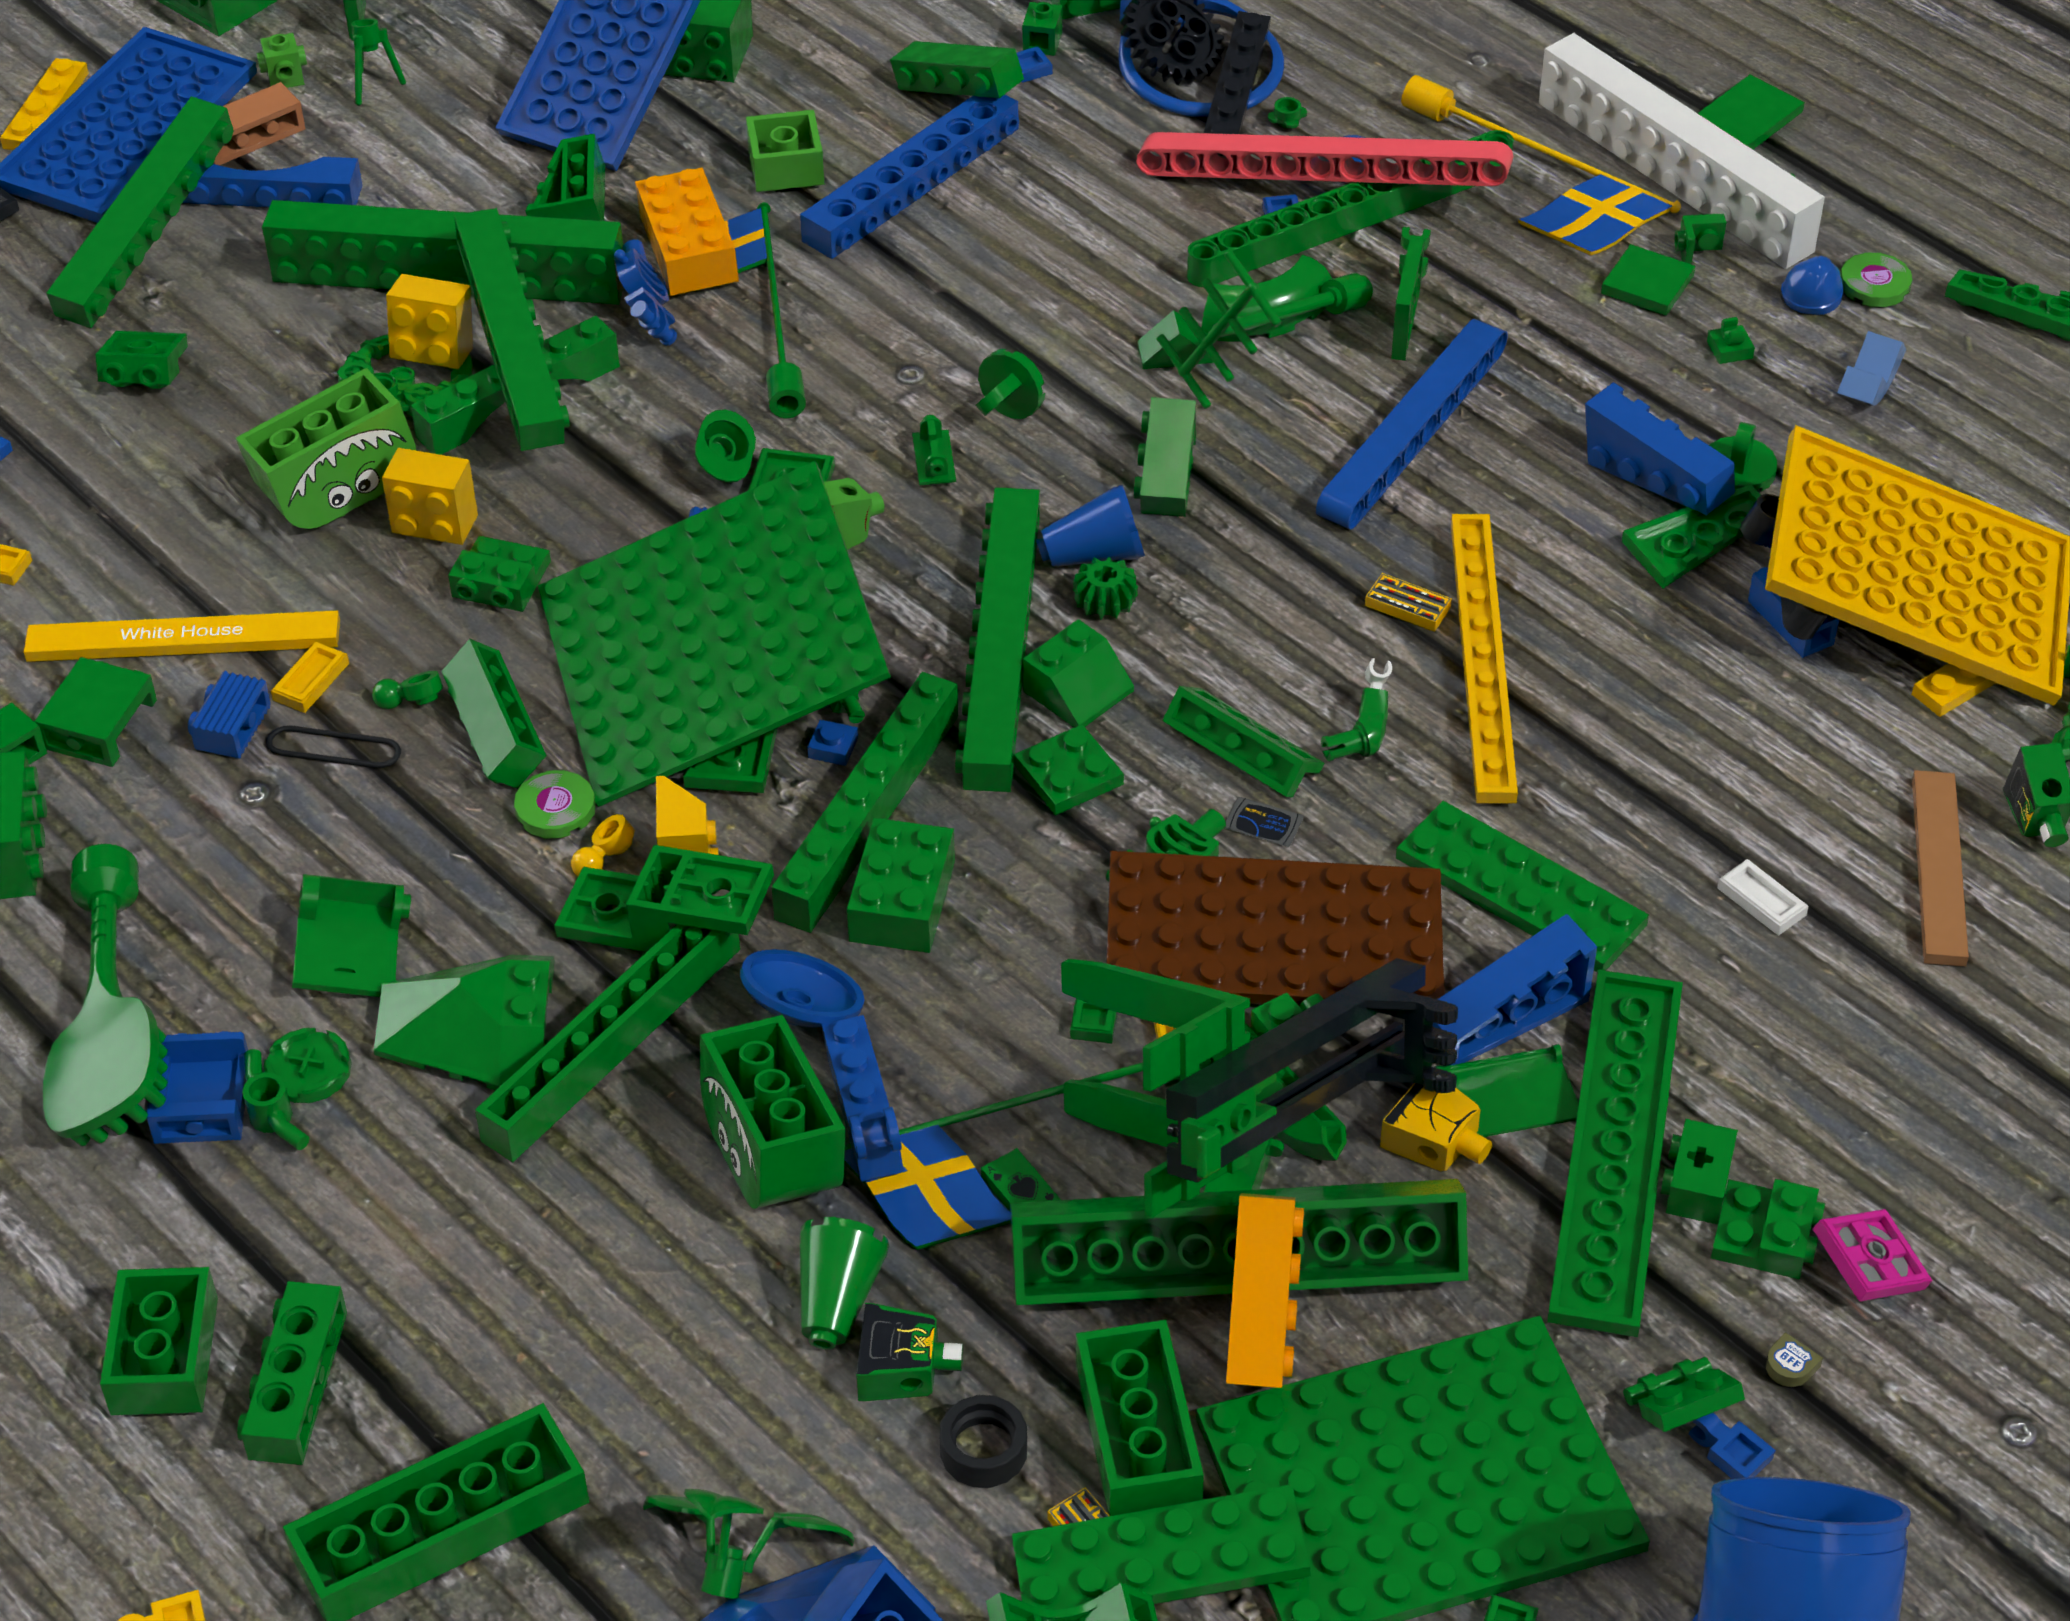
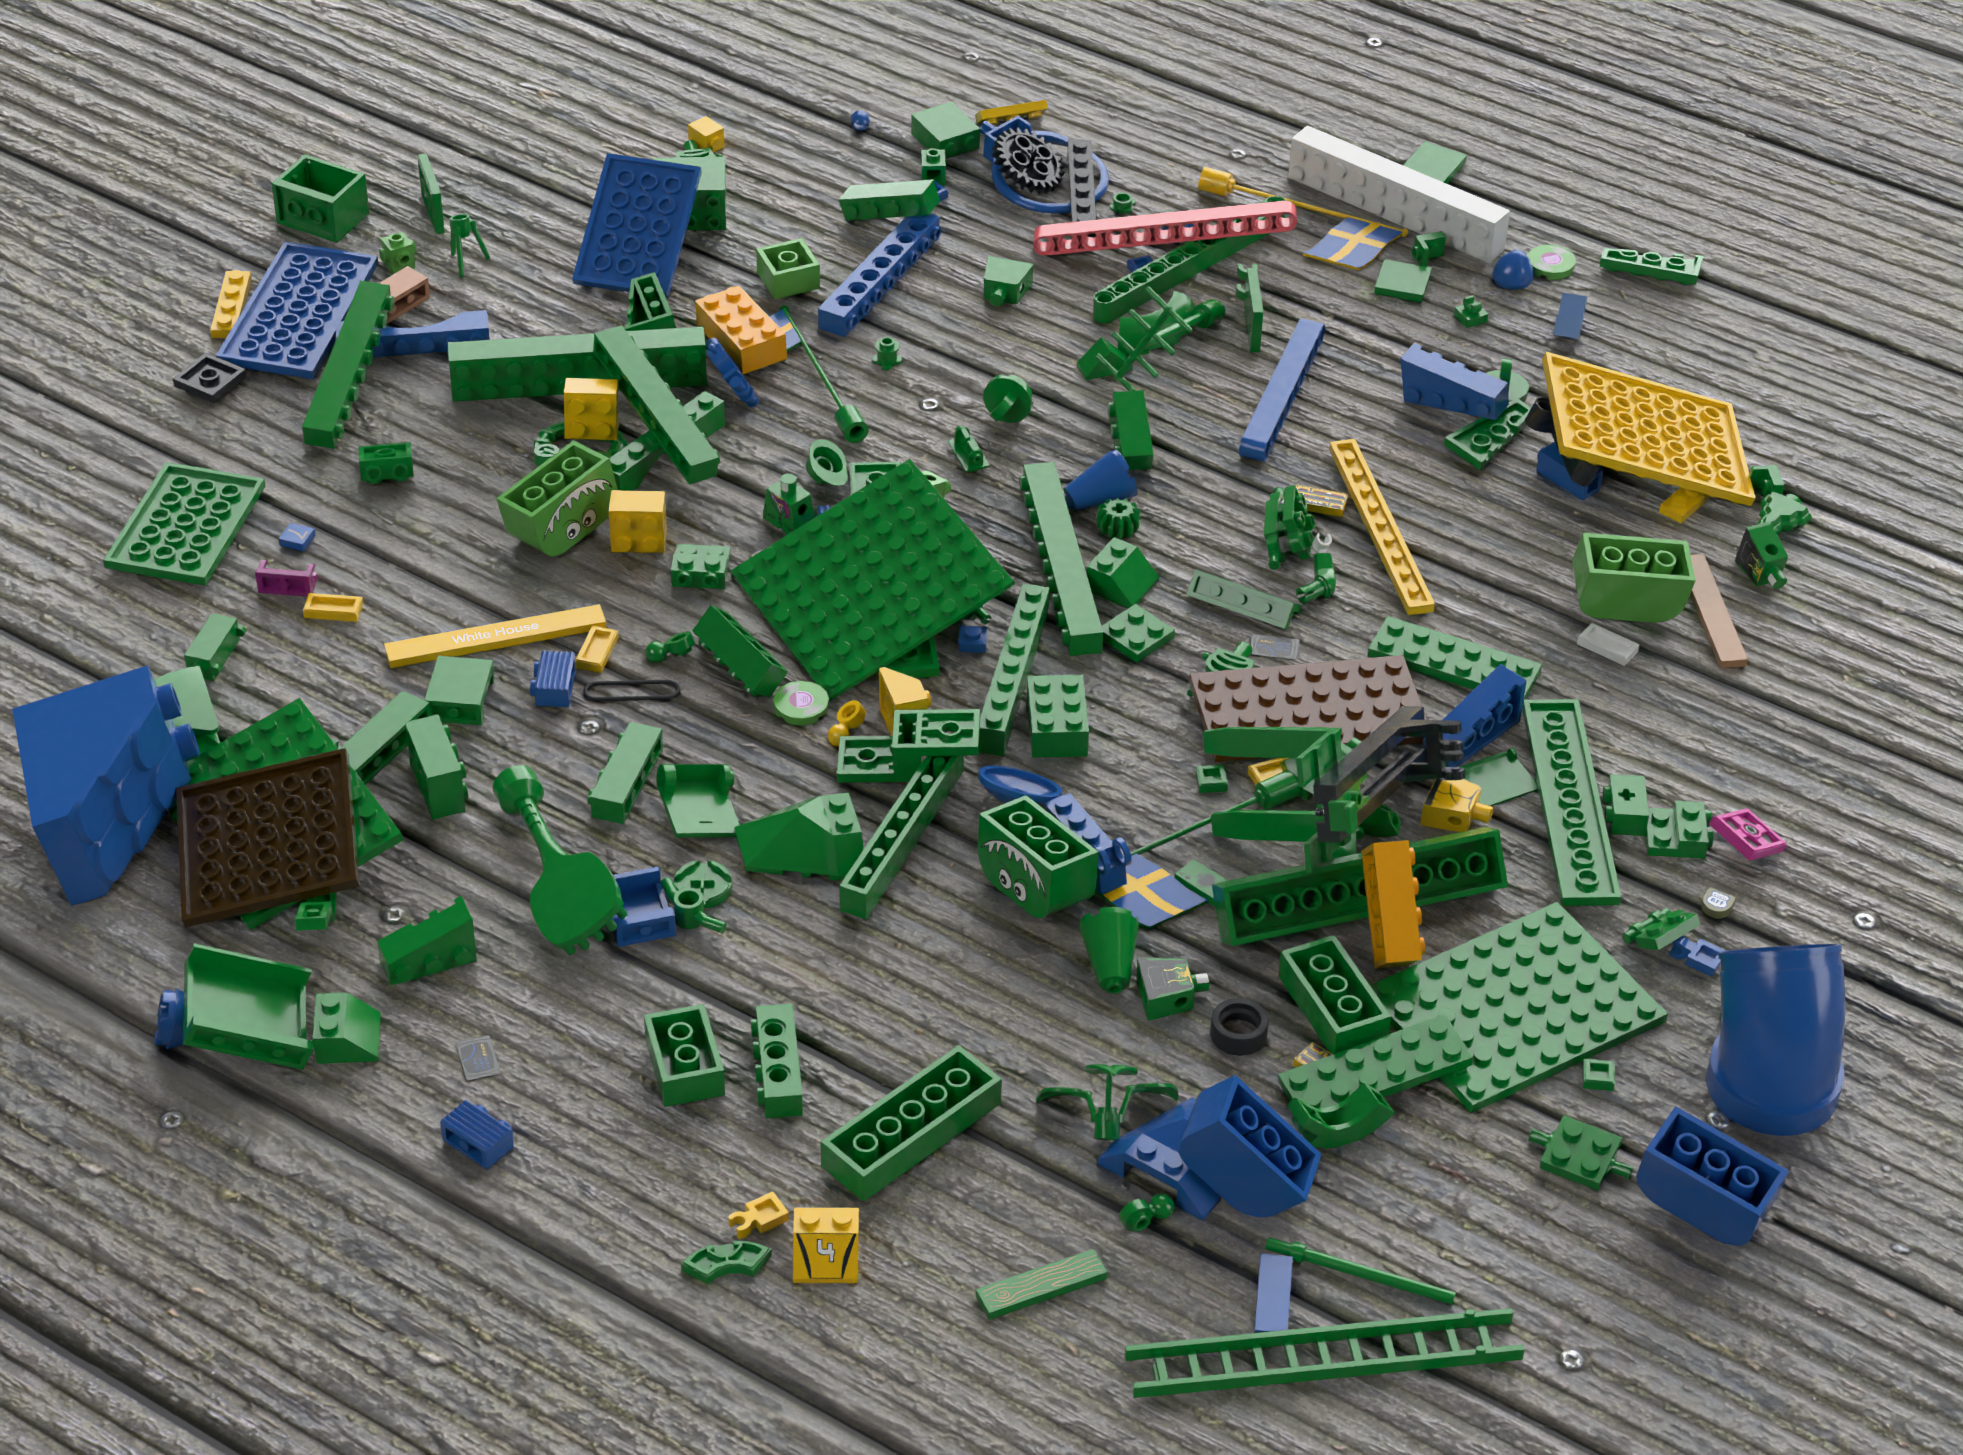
camera: 15 degrees left, 5 degrees down
none -> brick [587,722,663,824]
none -> green torso [763,474,815,535]
none -> green brick [872,337,902,370]
none -> green torso [984,256,1033,306]
none -> green piece [1264,485,1315,570]
none -> bright green brick [1572,533,1696,623]

